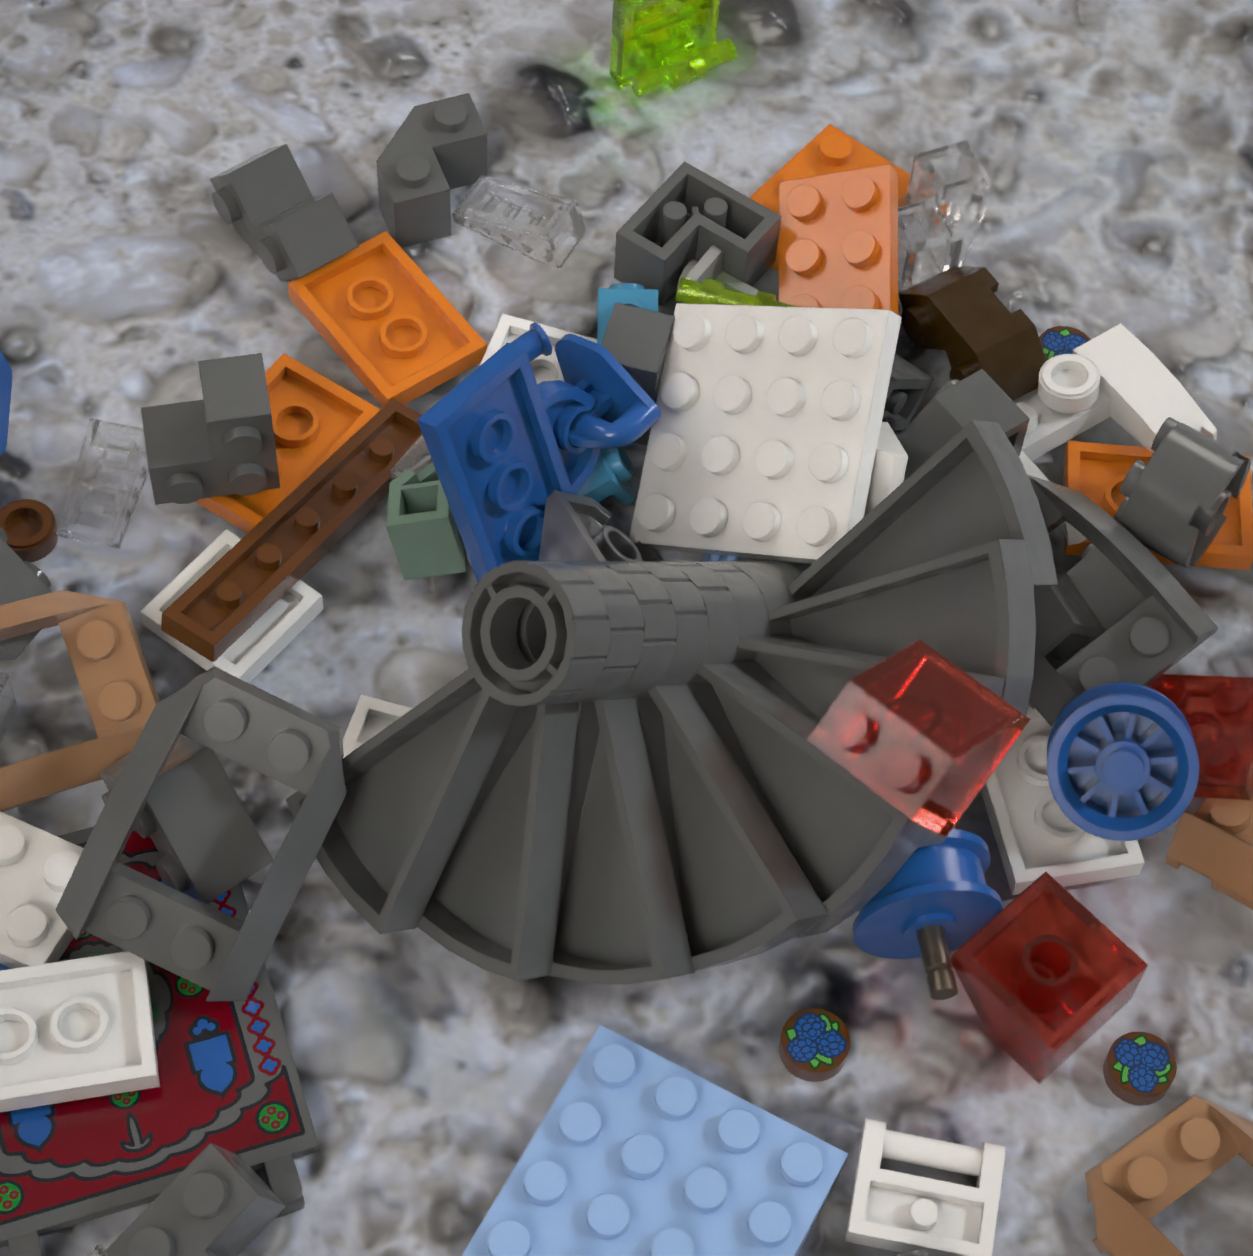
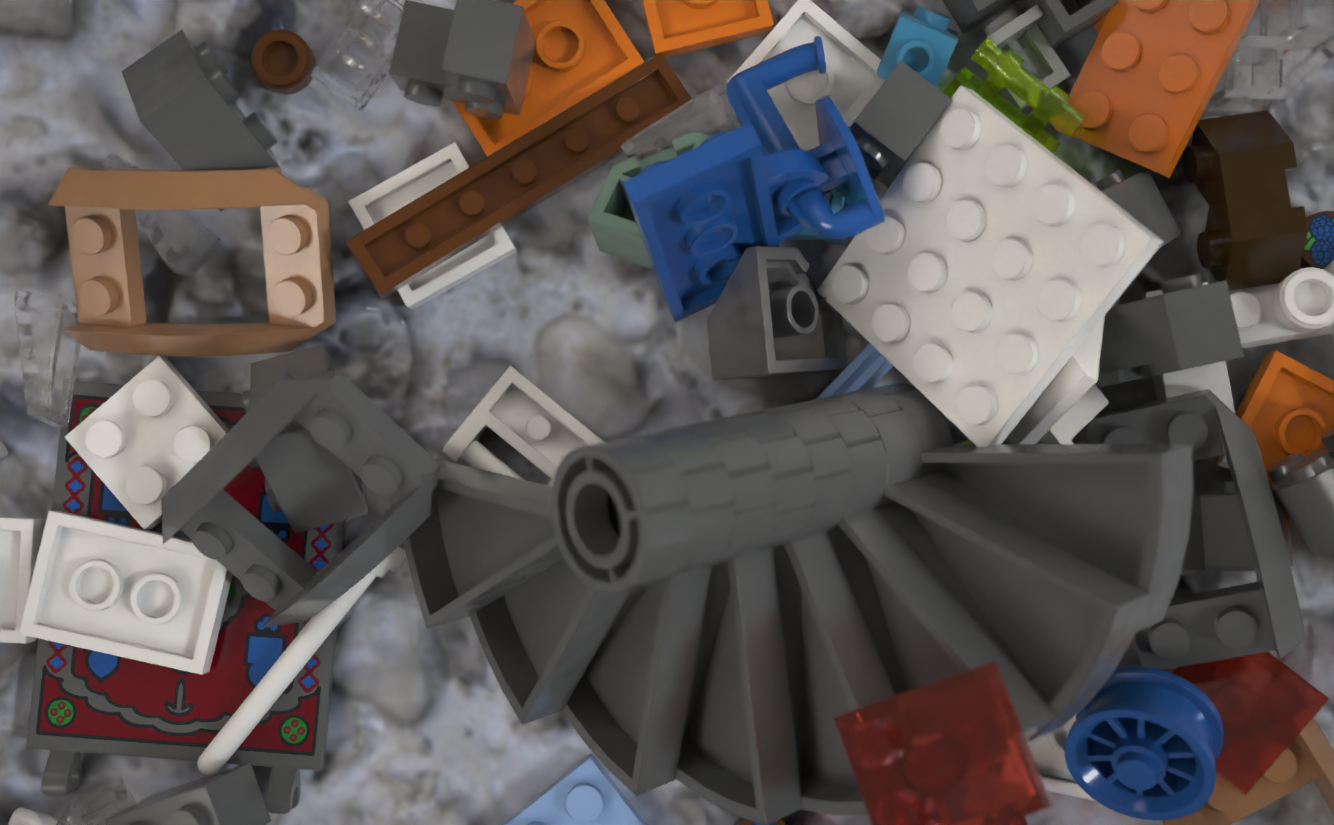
camera: 25 degrees right, 30 degrees up
none -> white piece [197,522,407,775]

